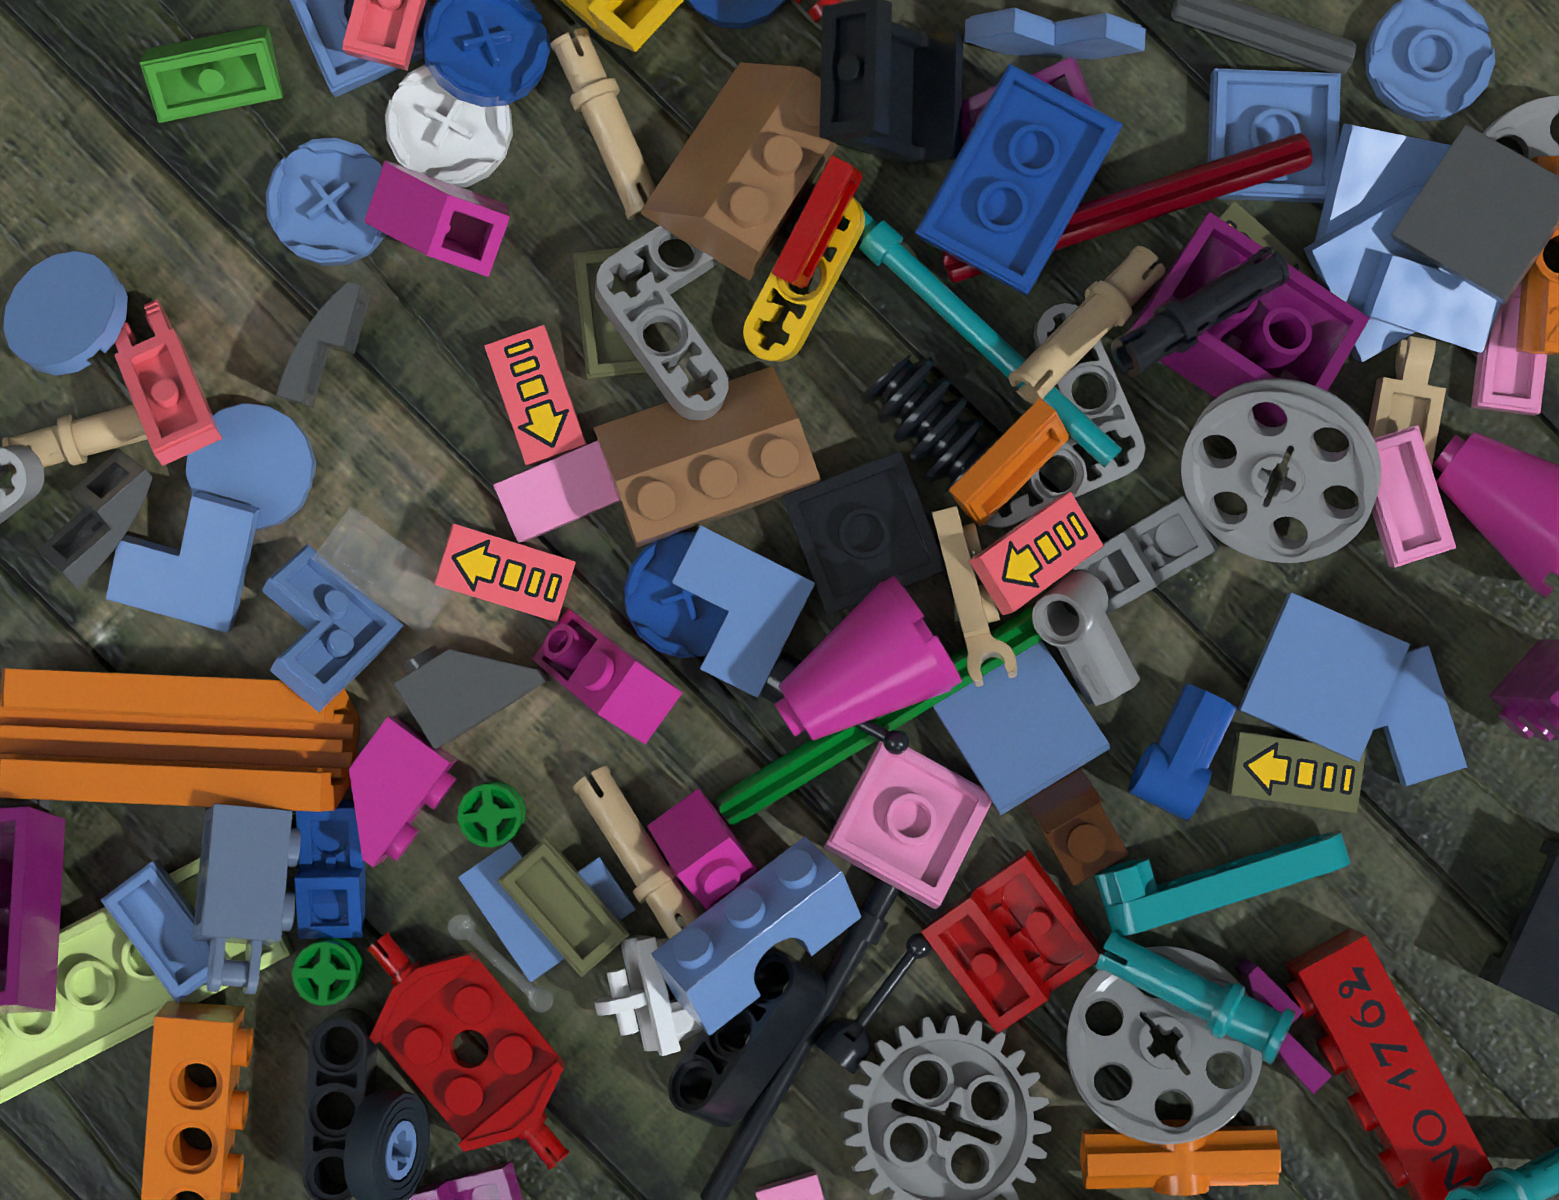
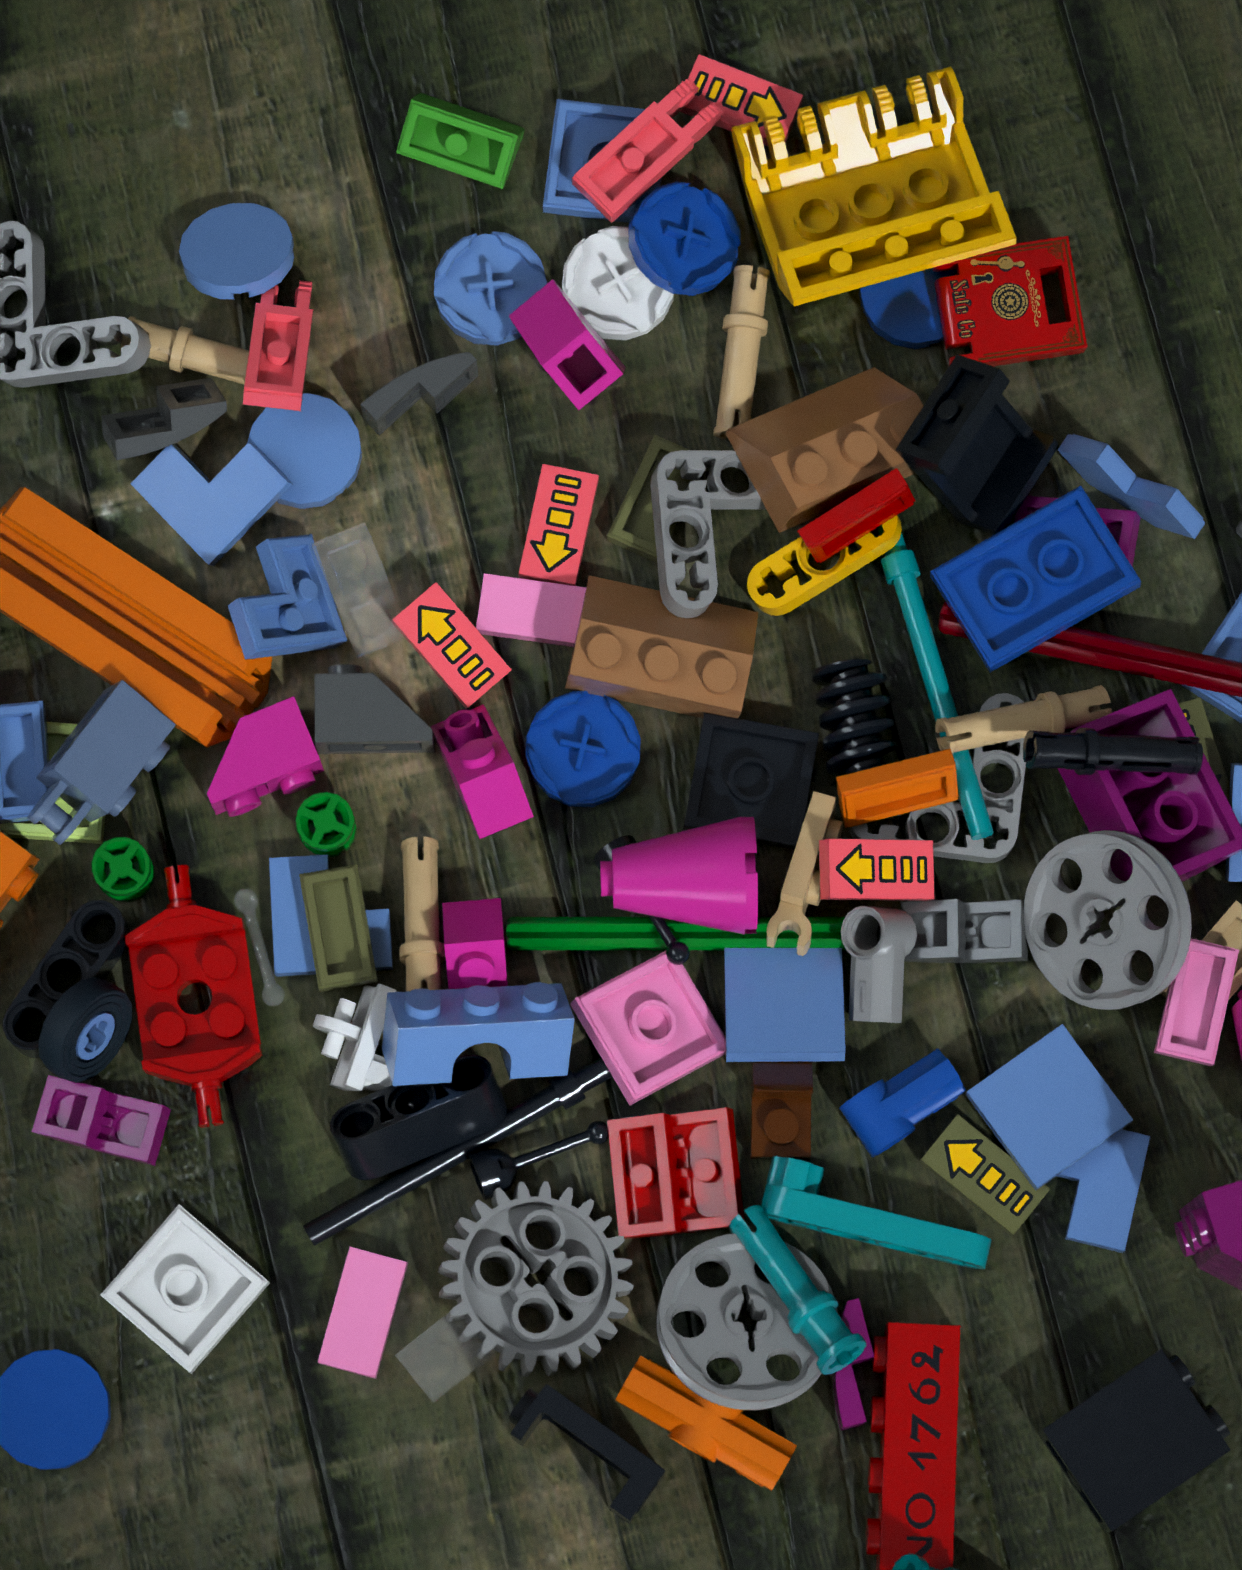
camera: 35 degrees right, 10 degrees down
blue slope [295,800,366,939] -> none
medium blue tile [672,525,815,698] -> none

